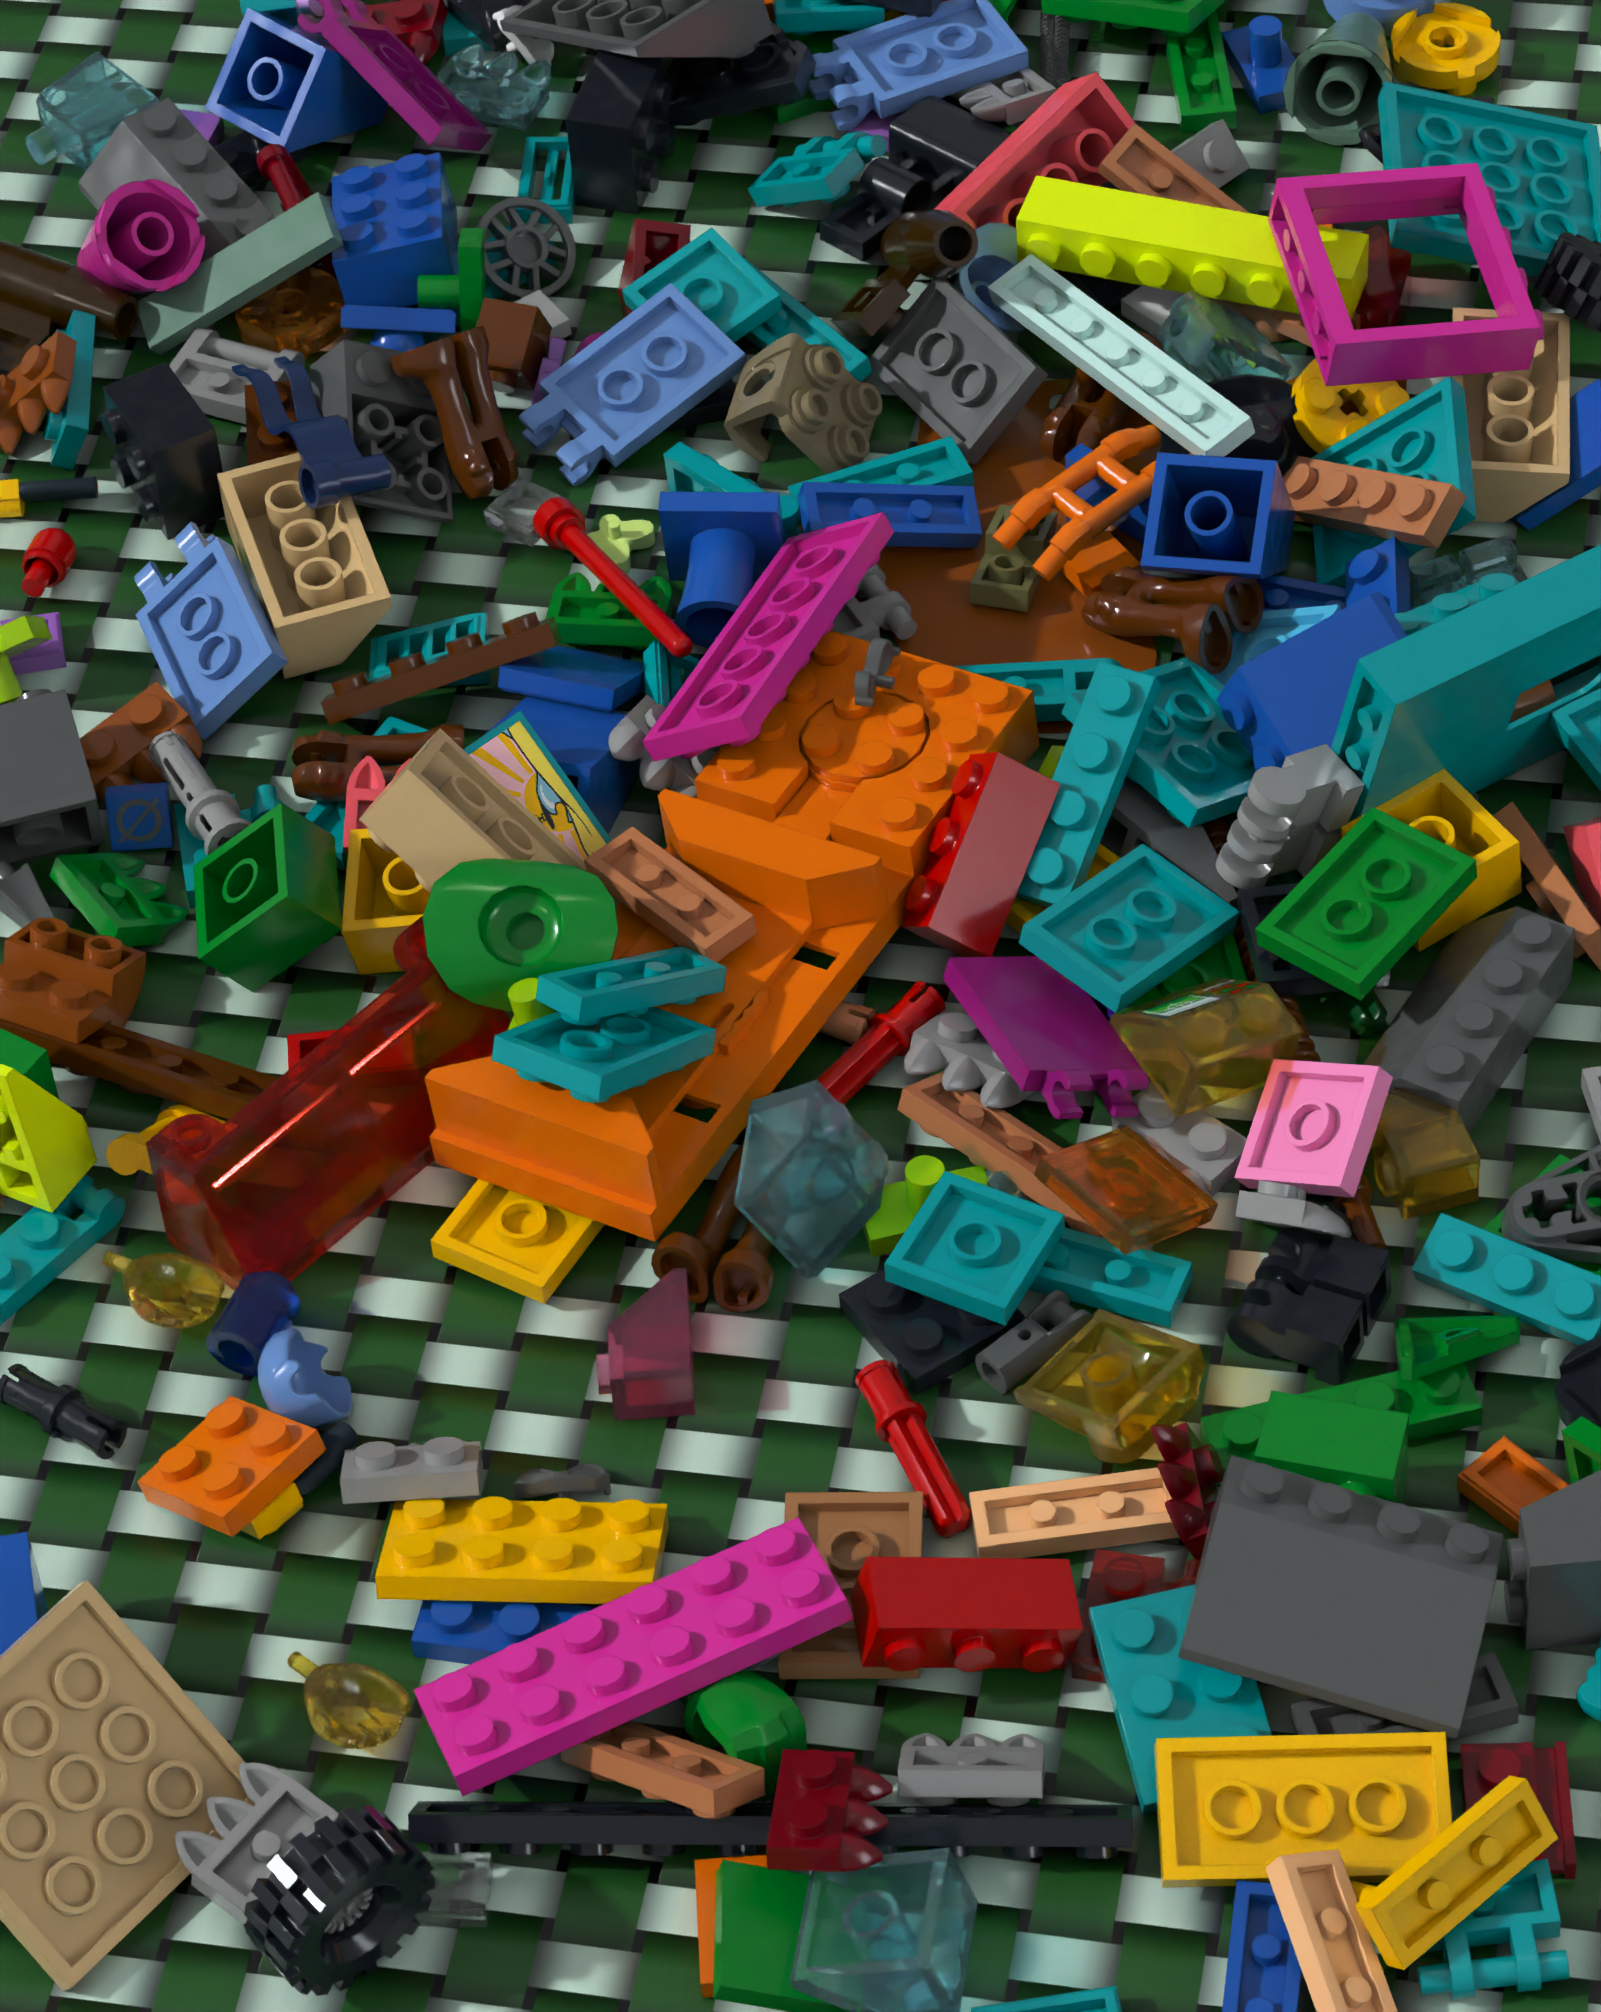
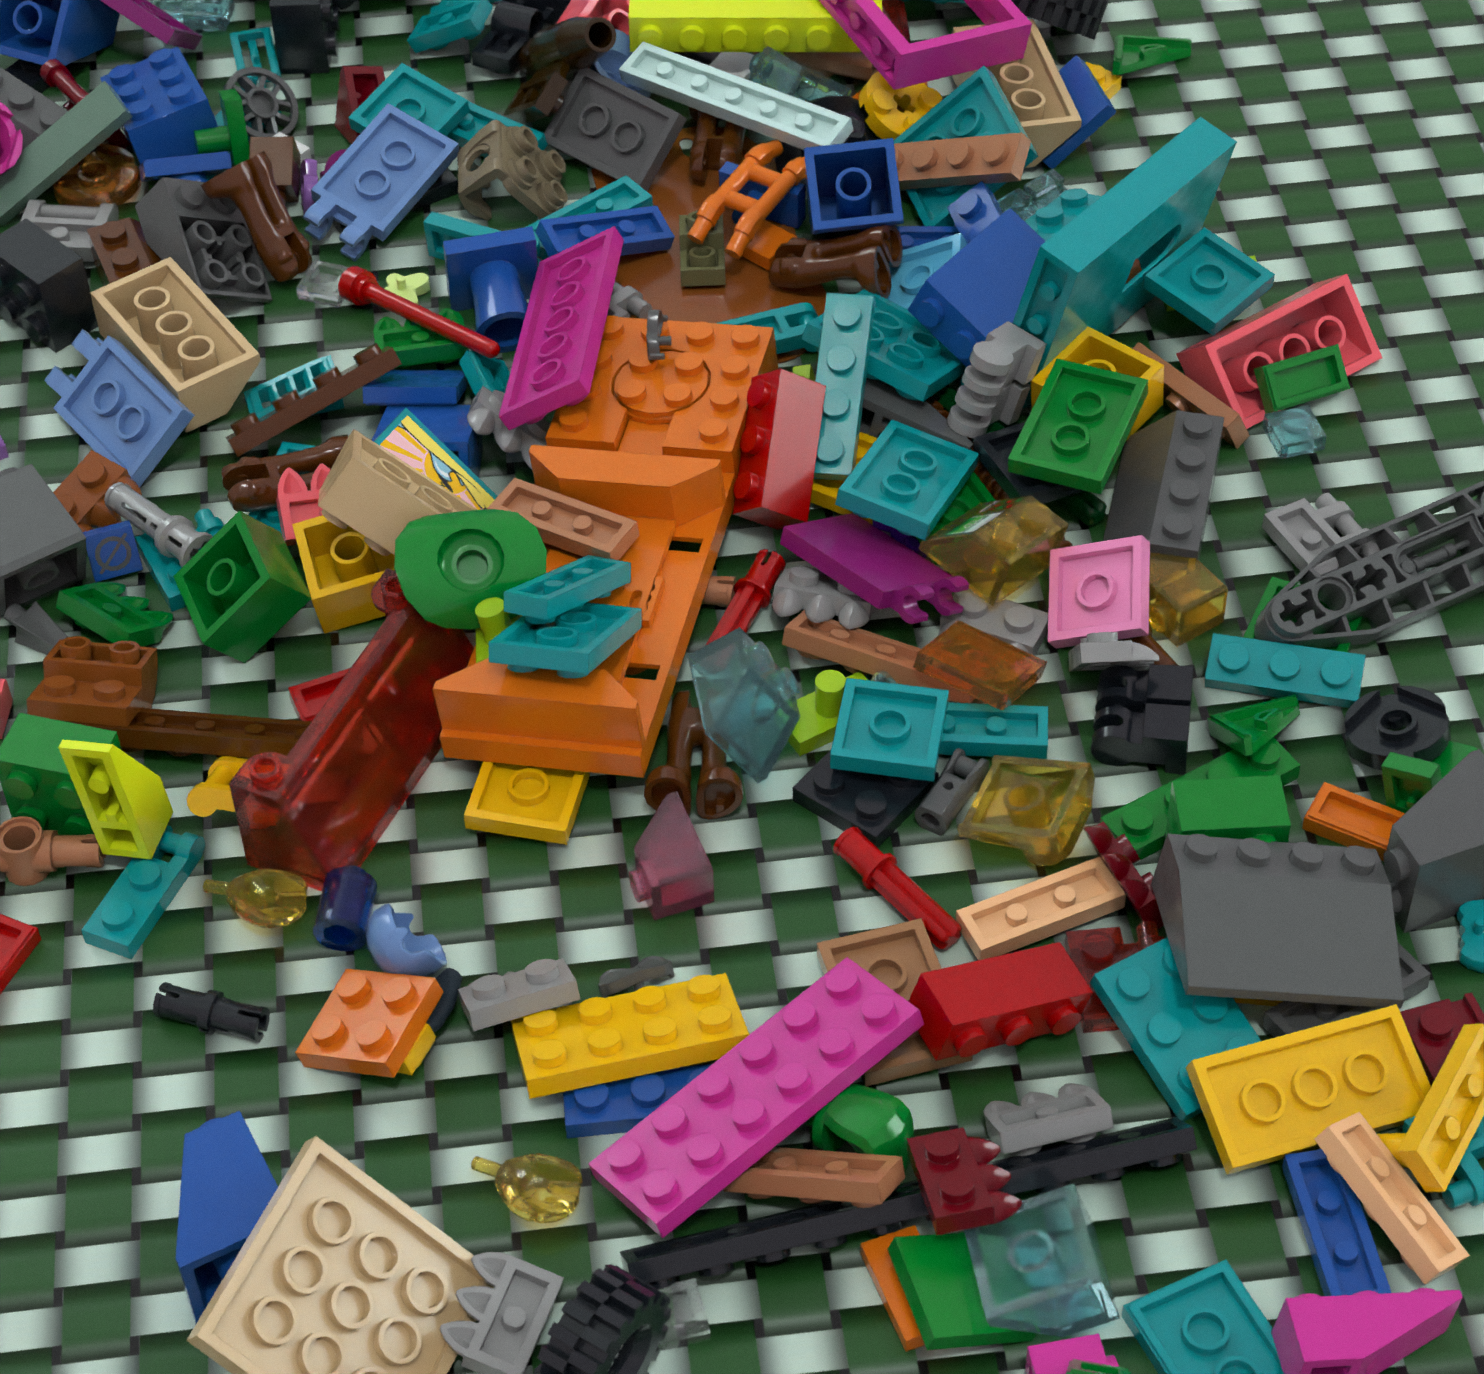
camera: 20 degrees left, 0 degrees up
dark blue flag [232,356,391,509] -> none

